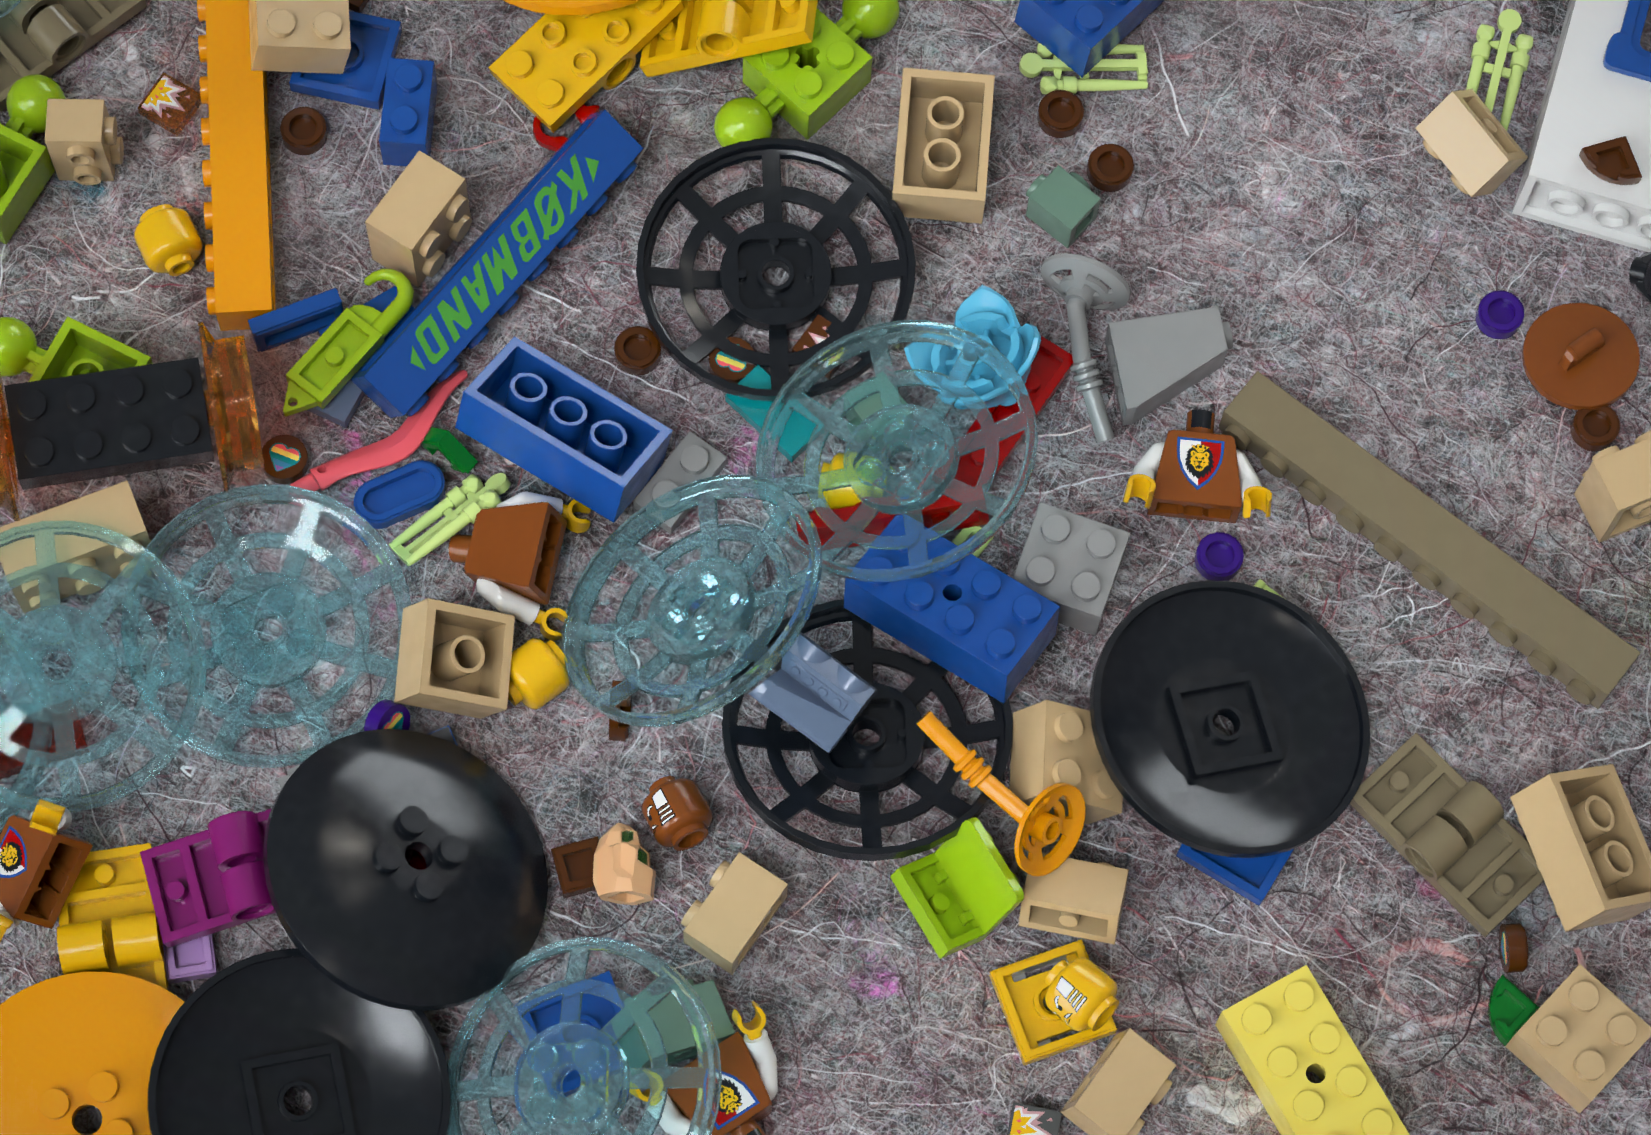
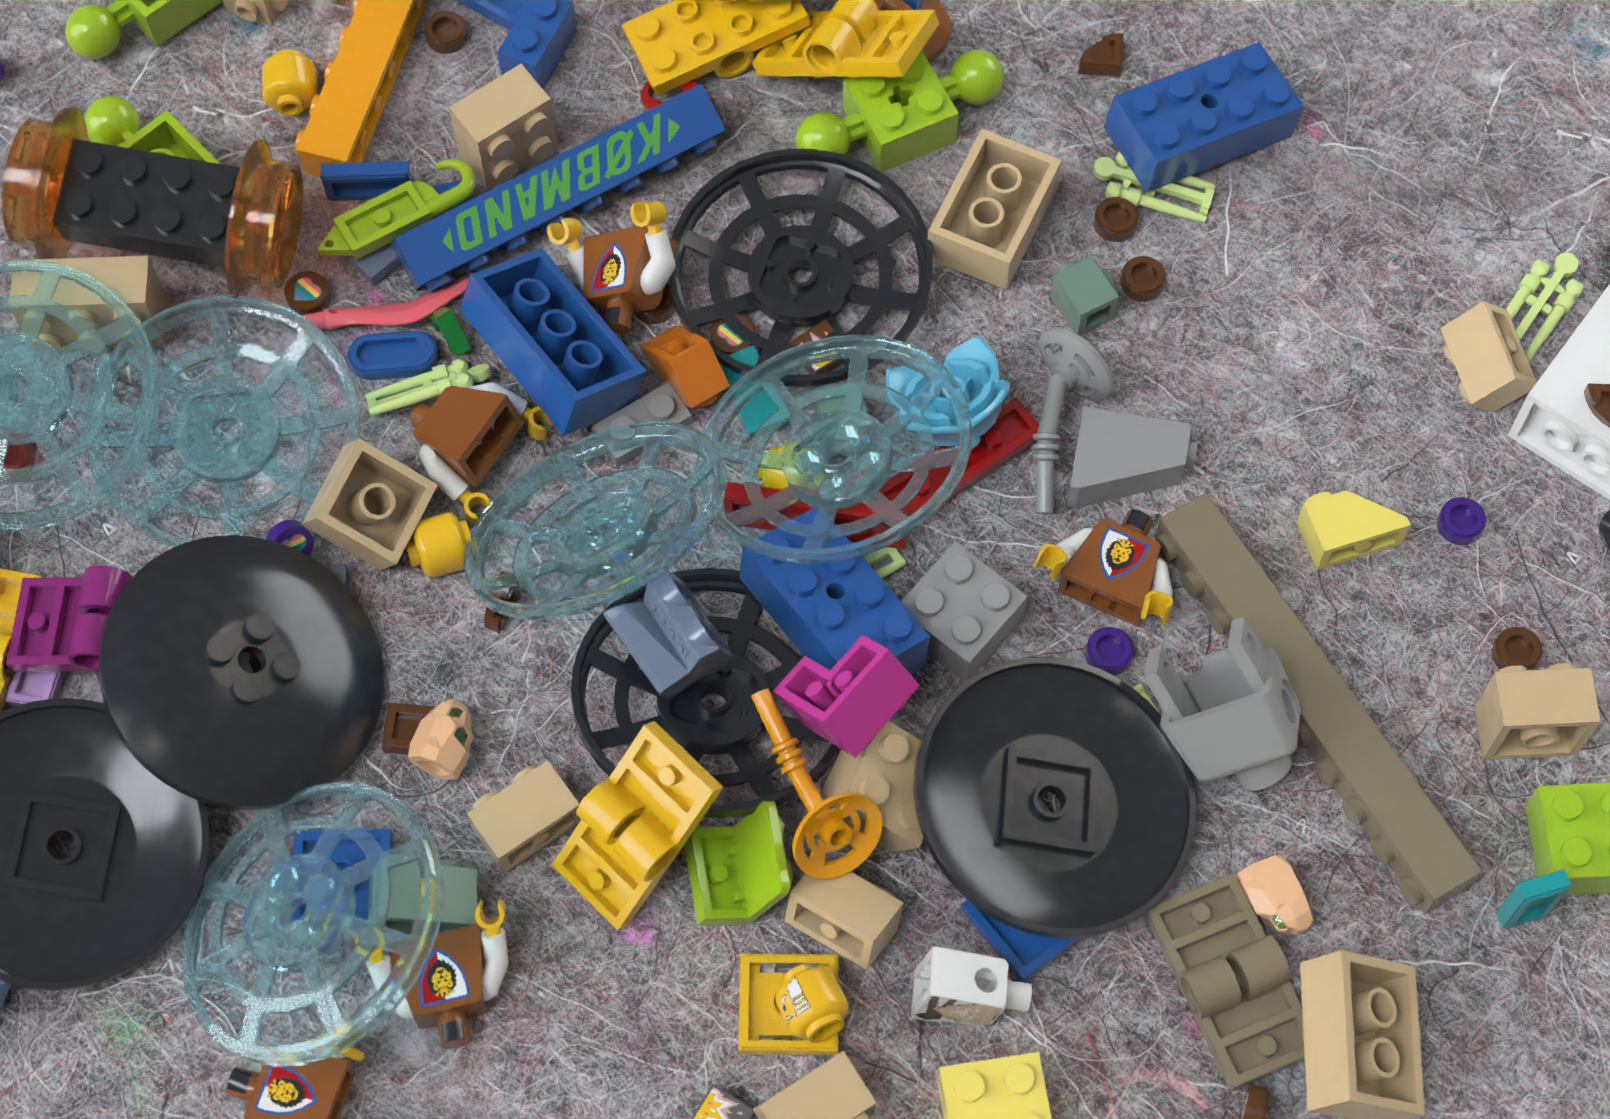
camera: 25 degrees right, 5 degrees down
dark orange head [641,776,713,851] -> none
dark orange shield [1522,303,1640,410] -> none
none -> torso [547,201,677,334]
none -> yellow plate [552,721,723,931]
none -> orange slope [639,324,730,408]
none -> dark pink brick [773,635,920,758]
none -> white torso [911,946,1032,1025]
none -> light grey piece [1144,616,1301,791]
none -> light nougat rock [1236,855,1313,935]
none -> light yellow slope [1296,490,1411,570]

